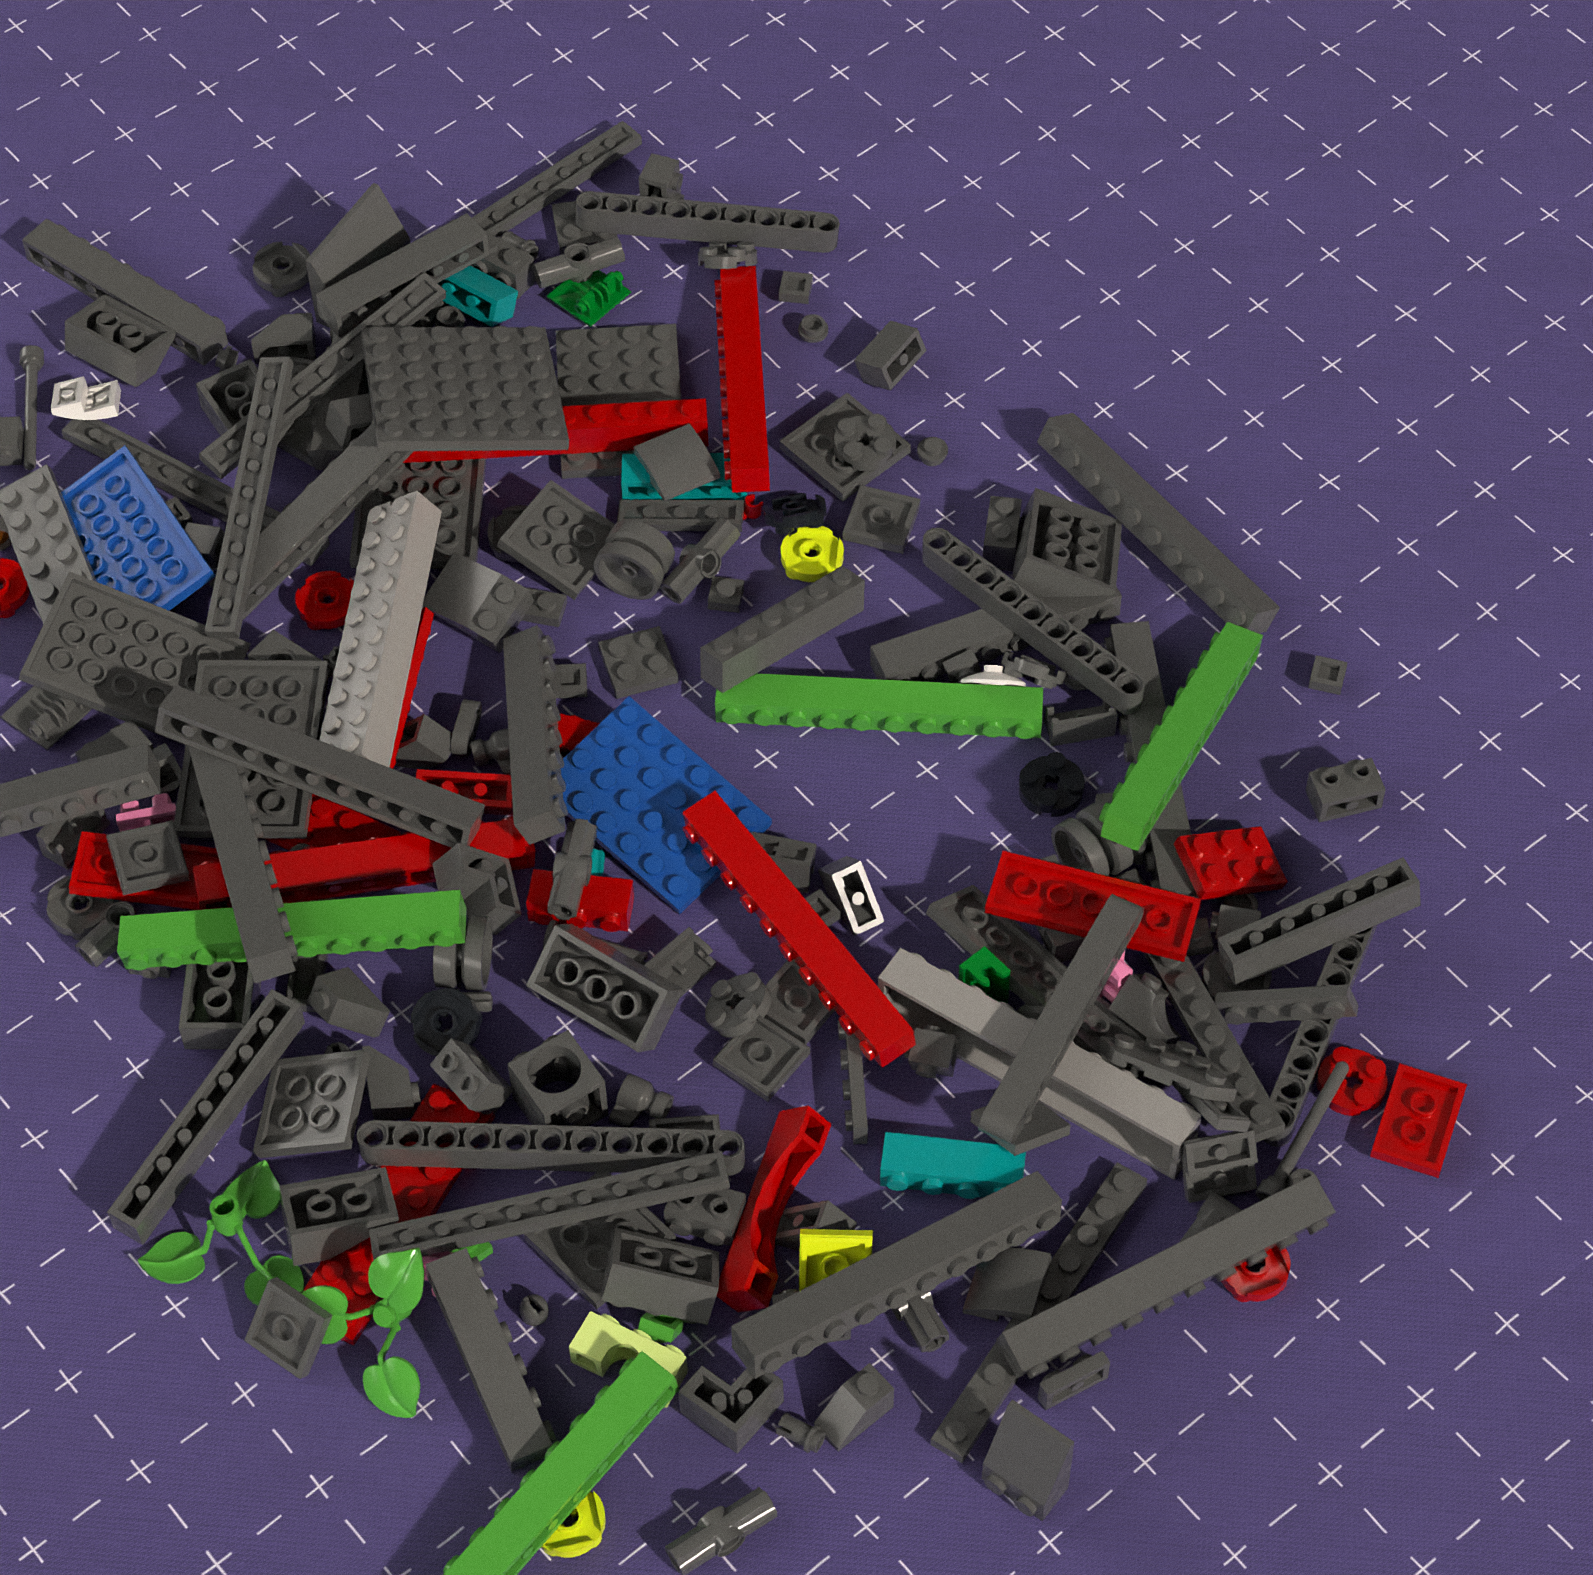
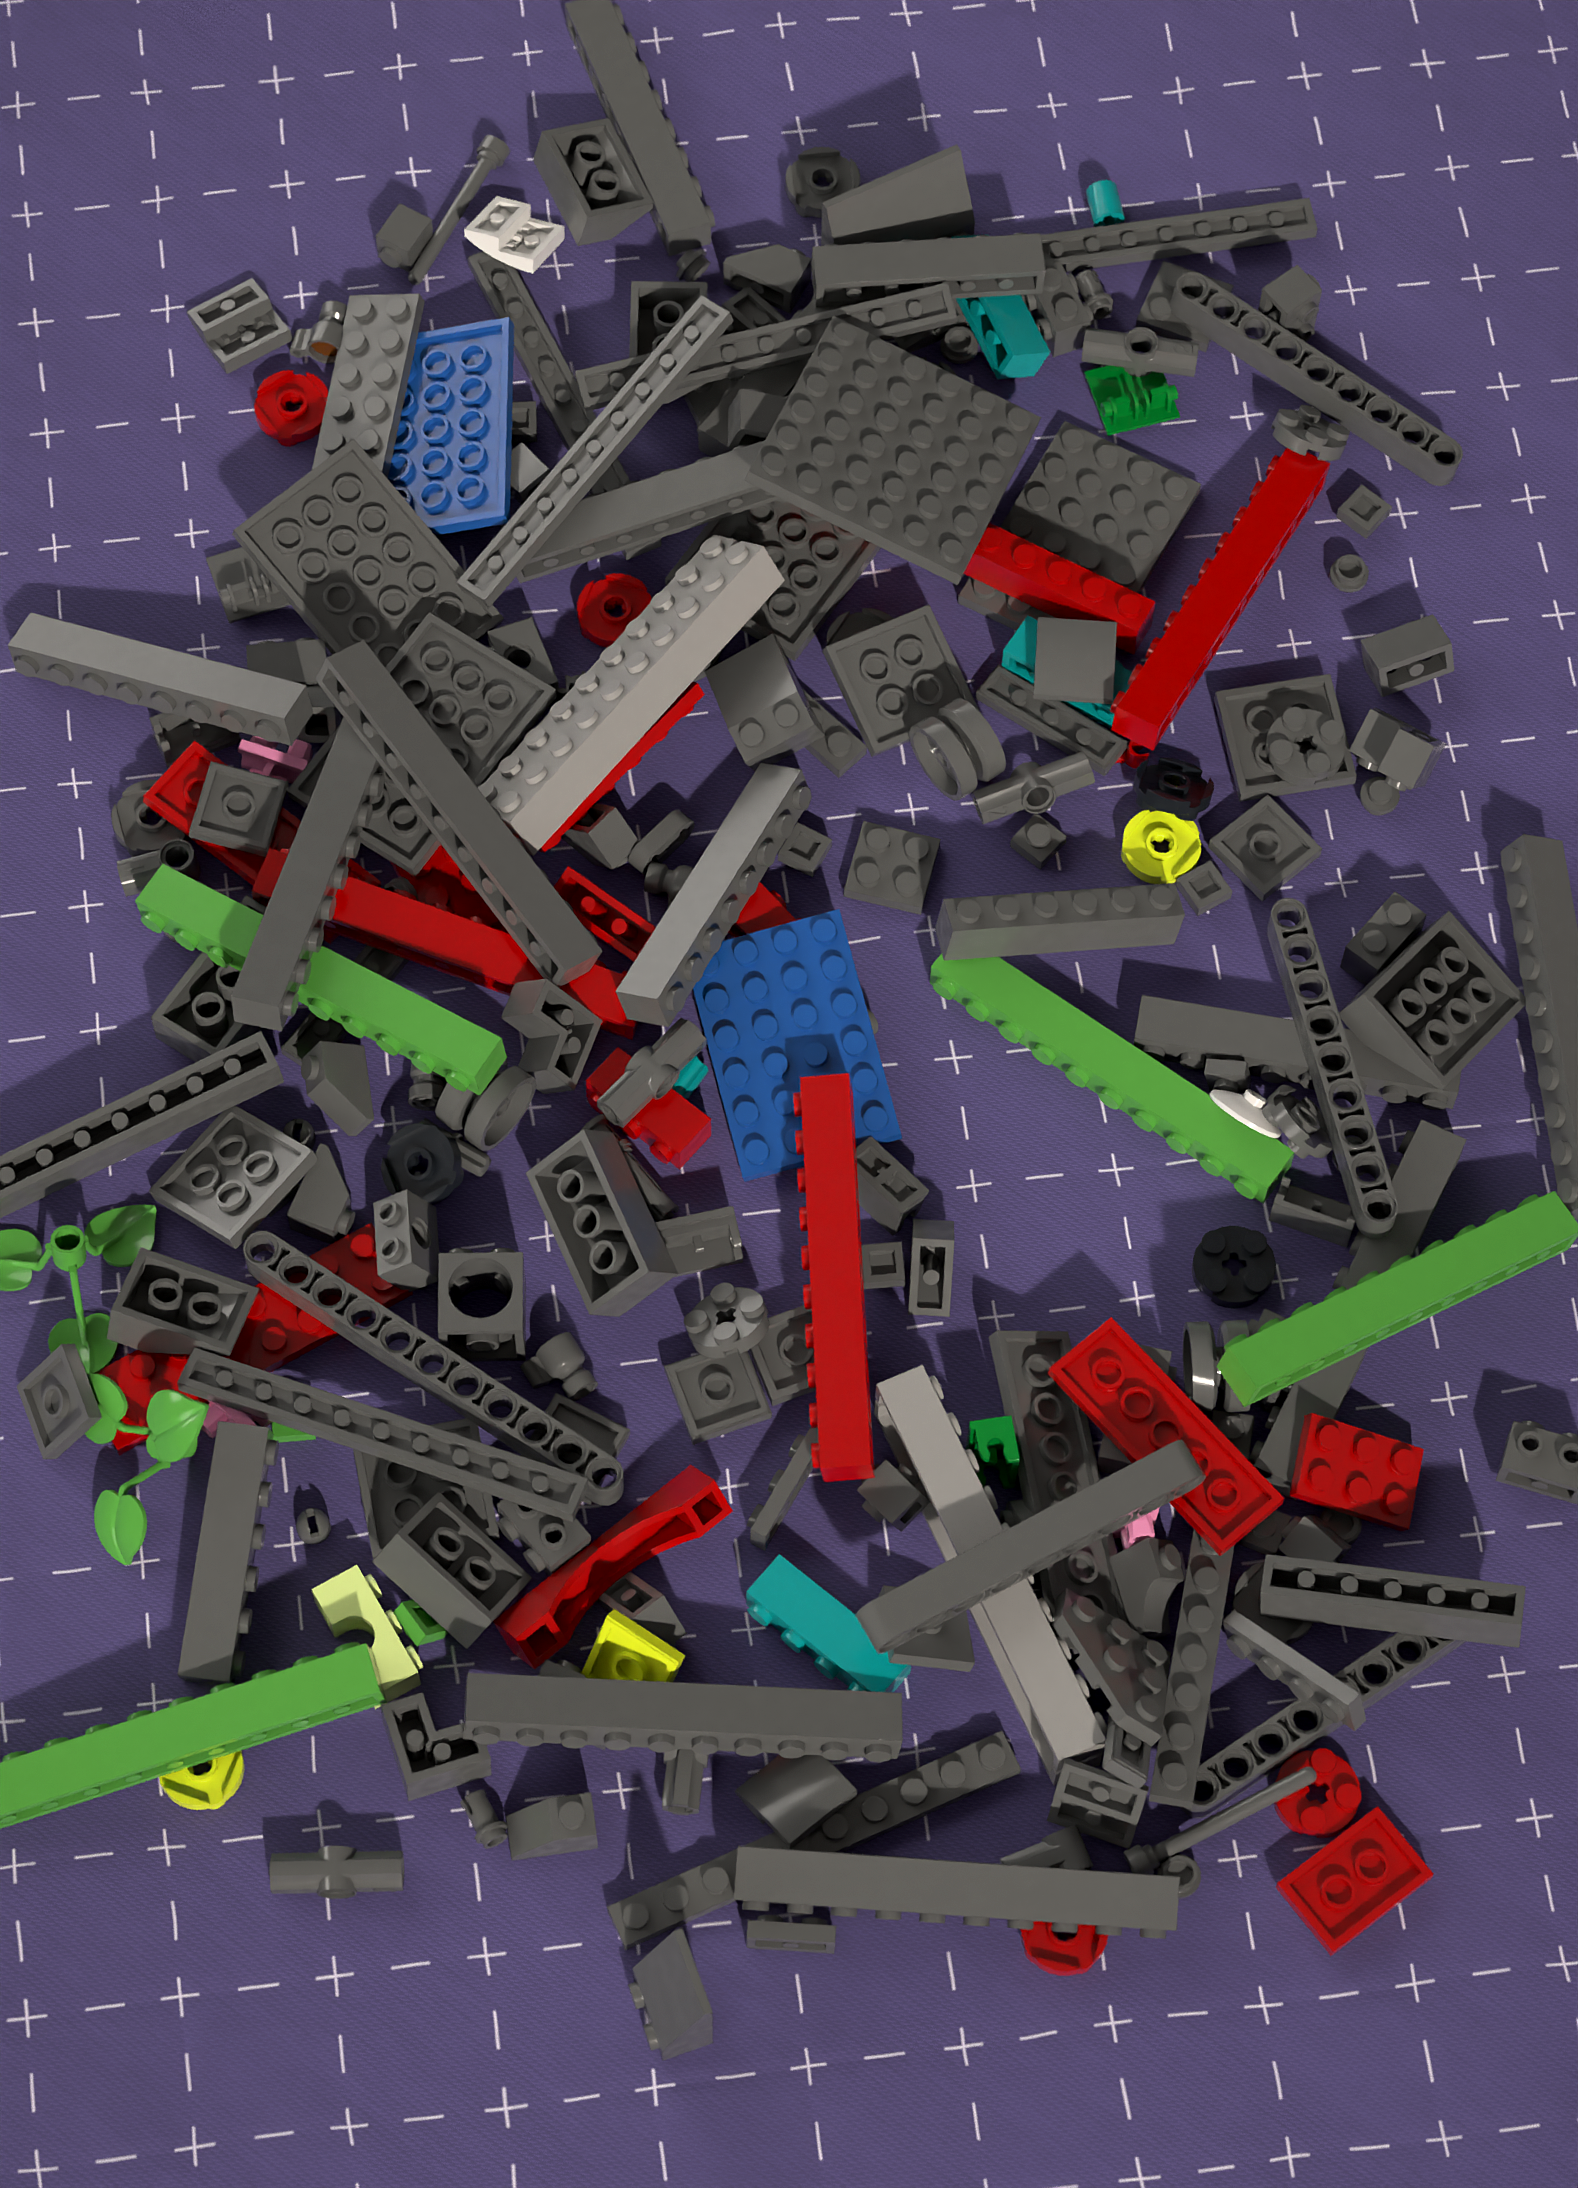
camera: 30 degrees right, 10 degrees up
none -> dark grey wheel [408,1062,447,1111]
none -> teal piece [1086,180,1125,227]
none -> dark grey plate [1176,860,1232,916]
none -> dark grey brick [1349,708,1446,792]

